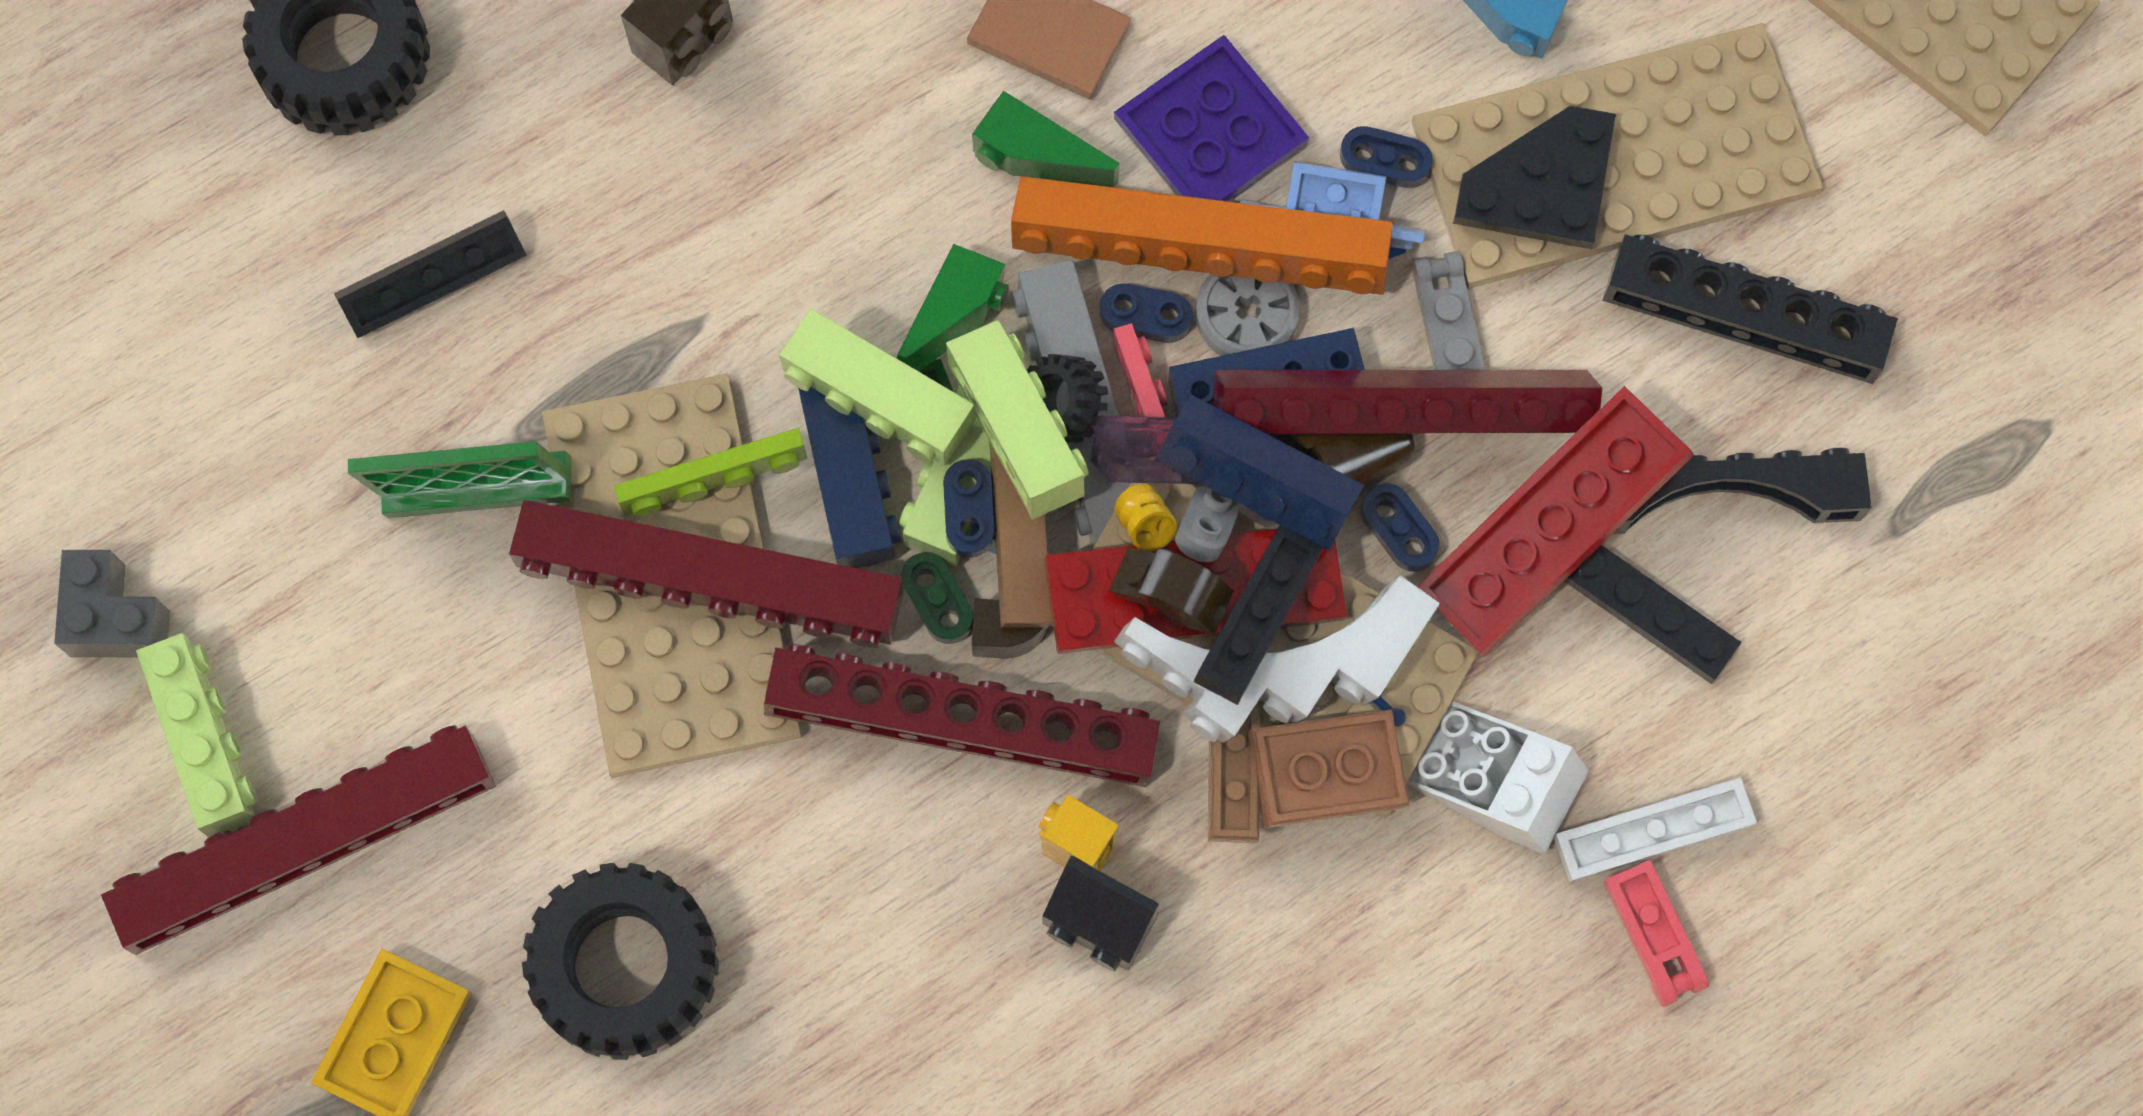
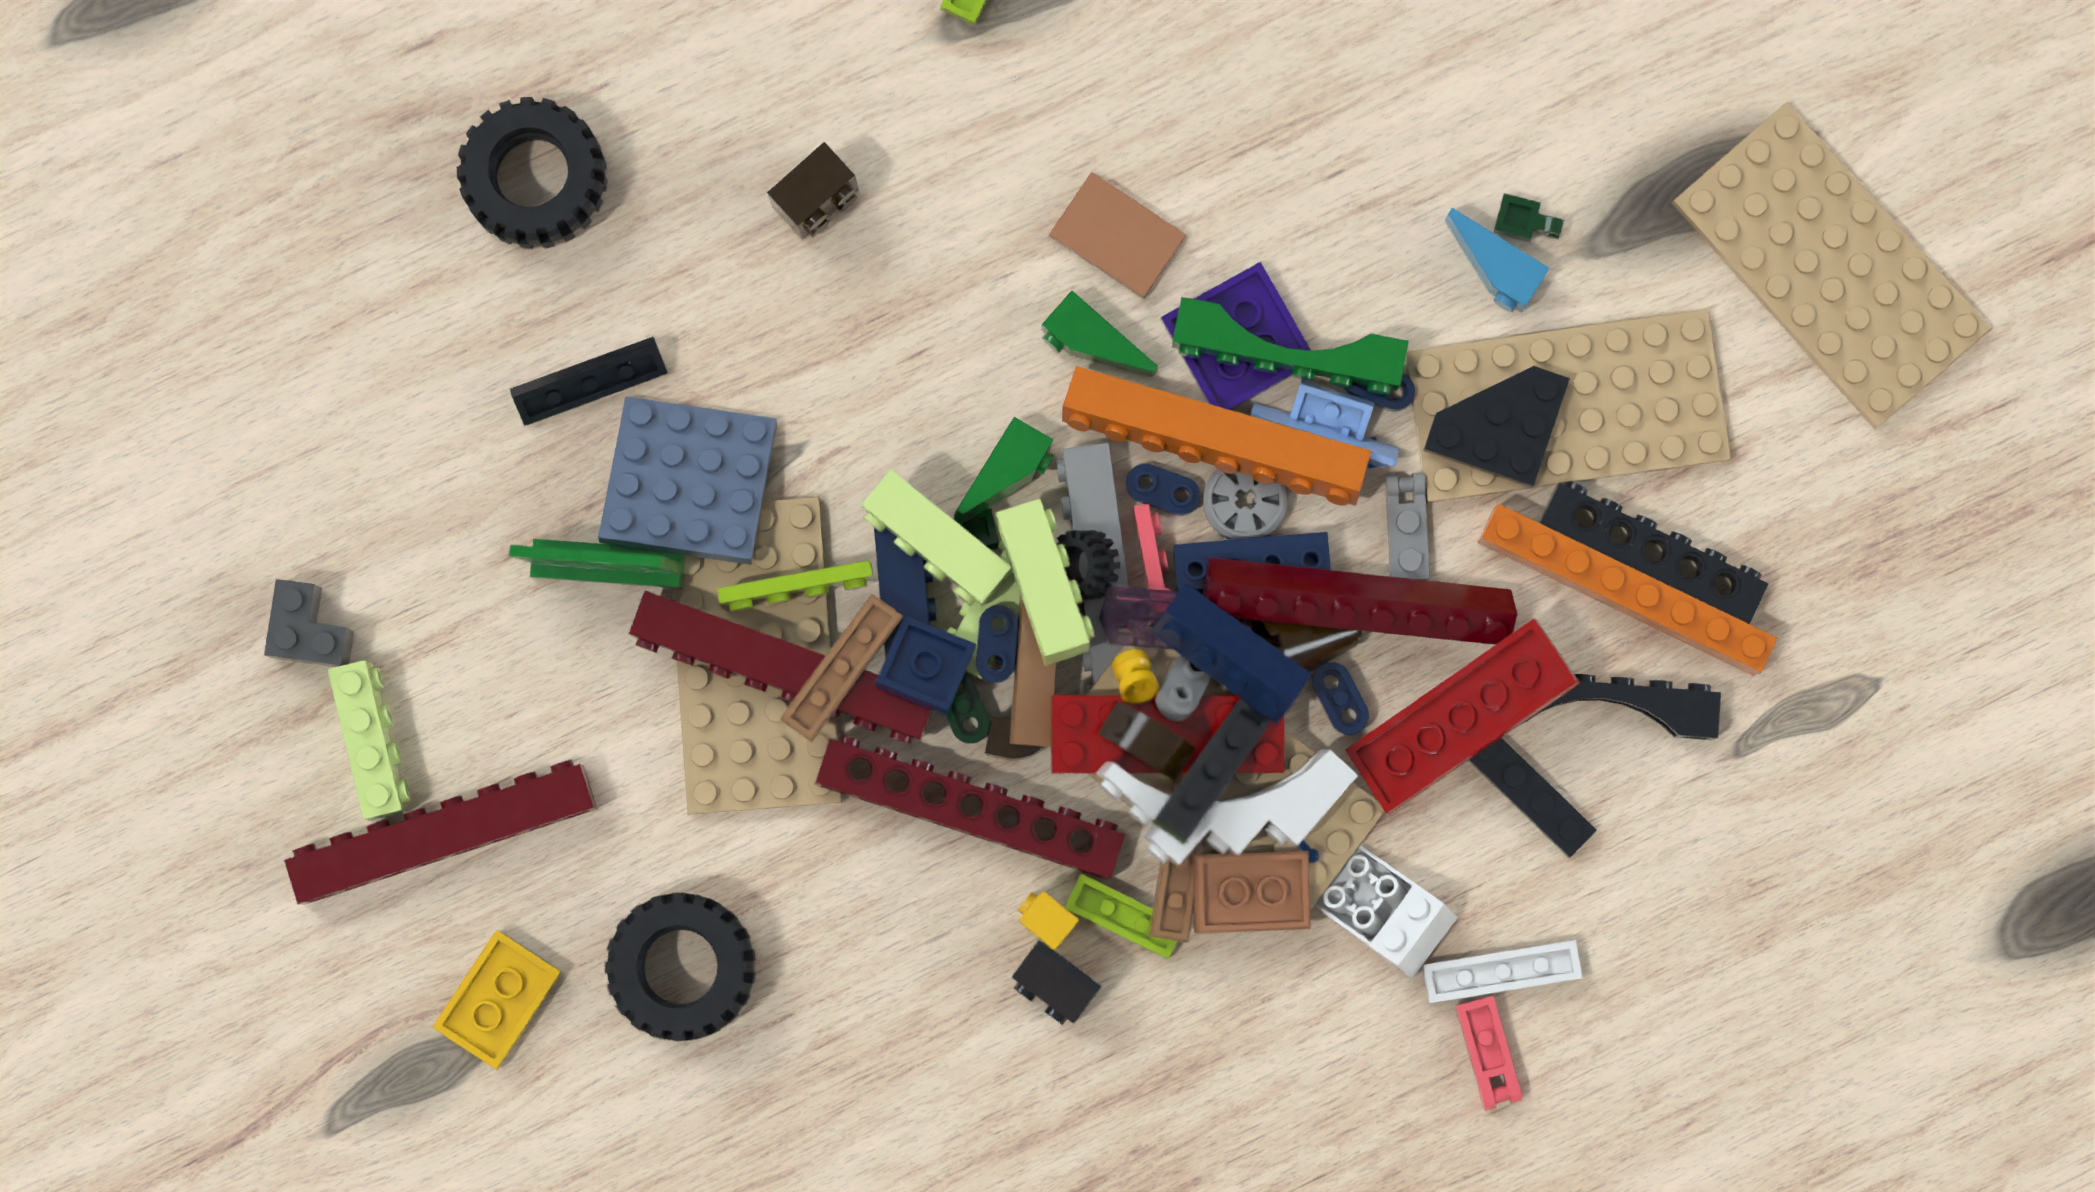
camera: 10 degrees right, 10 degrees up
none -> sand blue plate [598,397,777,565]
none -> medium nougat tile [780,594,903,742]
none -> dark blue plate [875,615,977,716]
none -> lime plate [1064,873,1177,959]
none -> green arch [1172,297,1409,395]
none -> orange brick [1477,503,1778,676]

